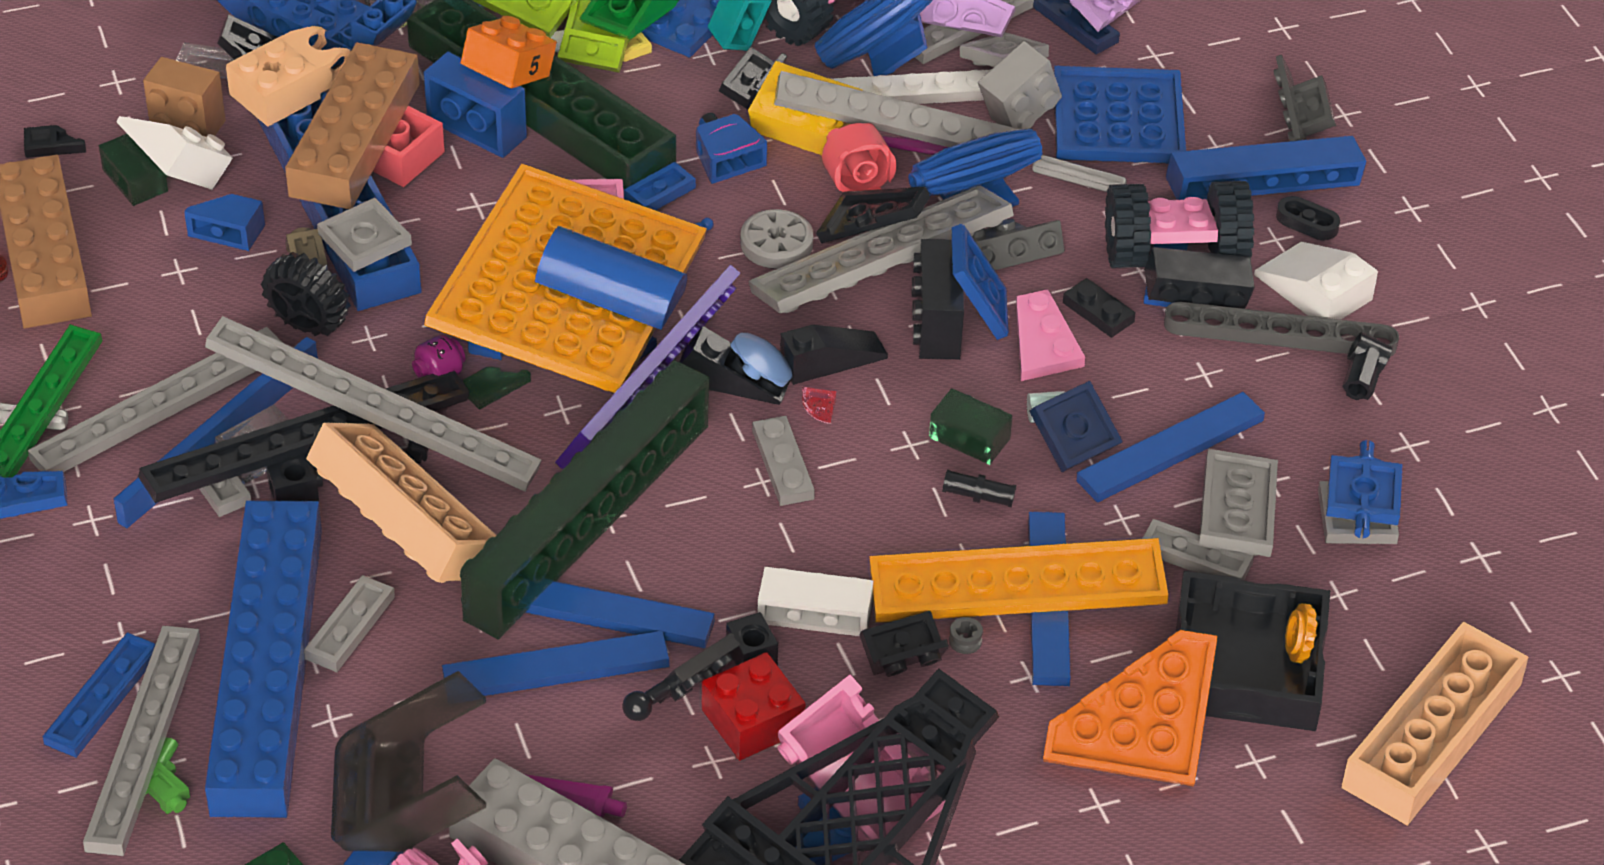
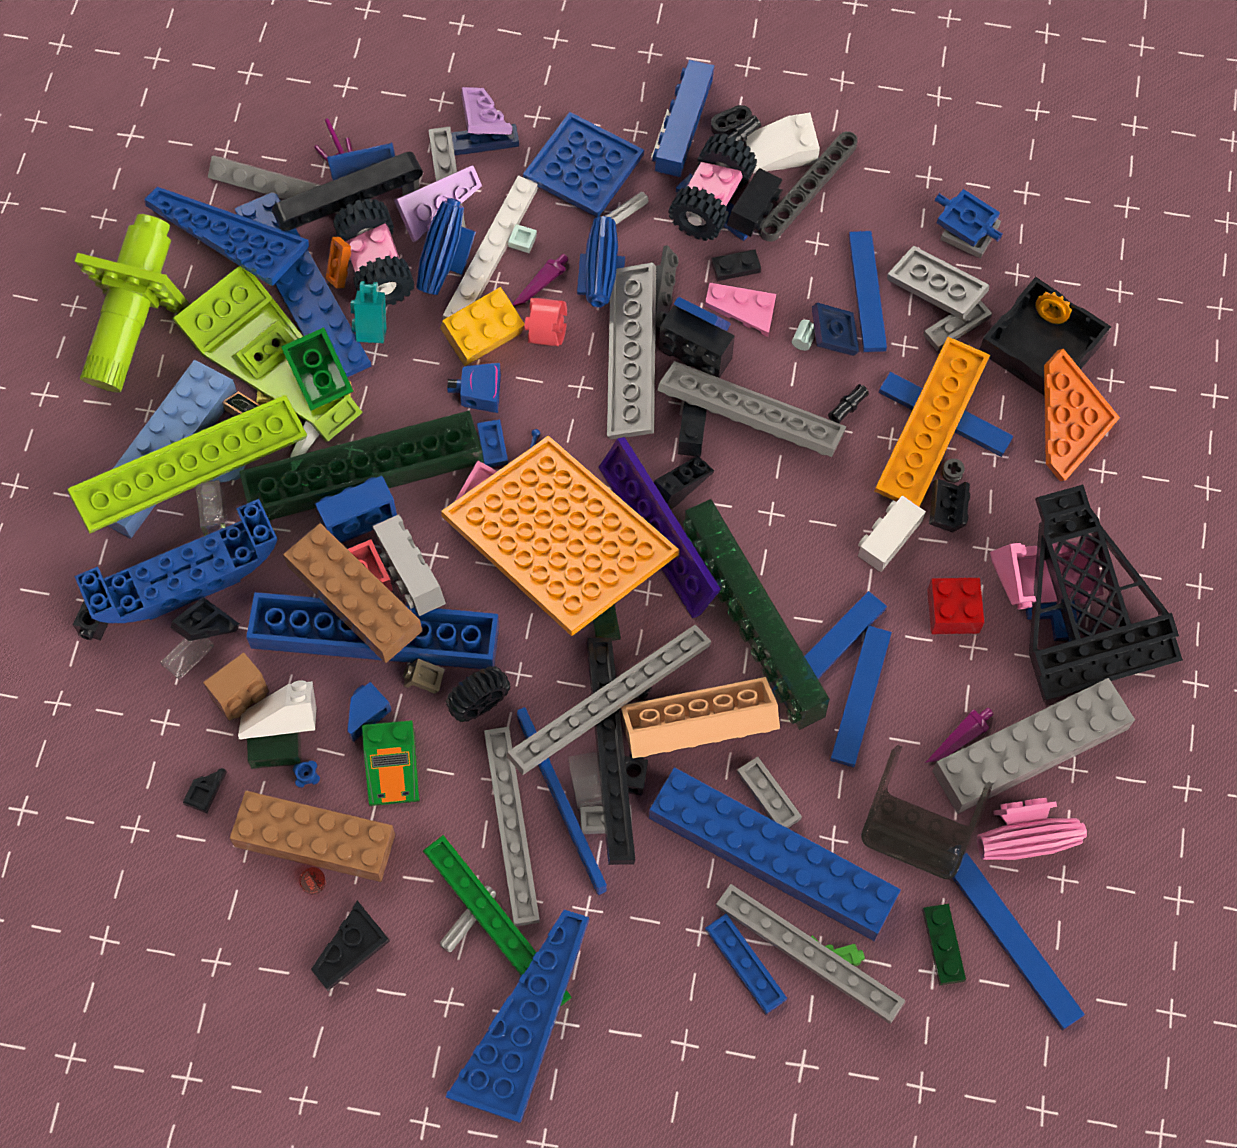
camera: 60 degrees left, 20 degrees up
light nougat brick [226,26,351,127] -> none
light grey plate [317,198,412,272] -> none
magenta head [412,334,466,378] -> none
orange brick [460,16,557,89] -> none
blue brick [535,226,687,330] -> none
black plate [622,633,740,721] -> none
bracket [719,47,788,110] -> none
black brick [726,612,778,666] -> none
medium blue dish [730,333,792,387] -> none
light grey wheel [740,209,813,269] -> none
light grey plate [752,416,815,506] -> none
light grey plate [774,71,1021,147] -> none
clear pink tile [802,387,837,424] -> none
black wing [816,186,930,243] -> none
clear green brick [929,388,1013,465] -> none
light grey plate [960,32,1049,67] -> none
light grey brick [977,41,1062,130] -> none
dark grey bracket [1274,54,1336,141] -> none
black piece [1342,332,1392,401] -> none
light nougat brick [1342,622,1529,826] -> none
none -> blue plate [293,761,320,788]
none -> green slope [362,720,420,806]
none -> wedge [373,514,446,616]
none -> light aqua plate [508,224,537,253]
none -> light grey plate [657,361,846,457]
none -> black pin [728,115,762,142]

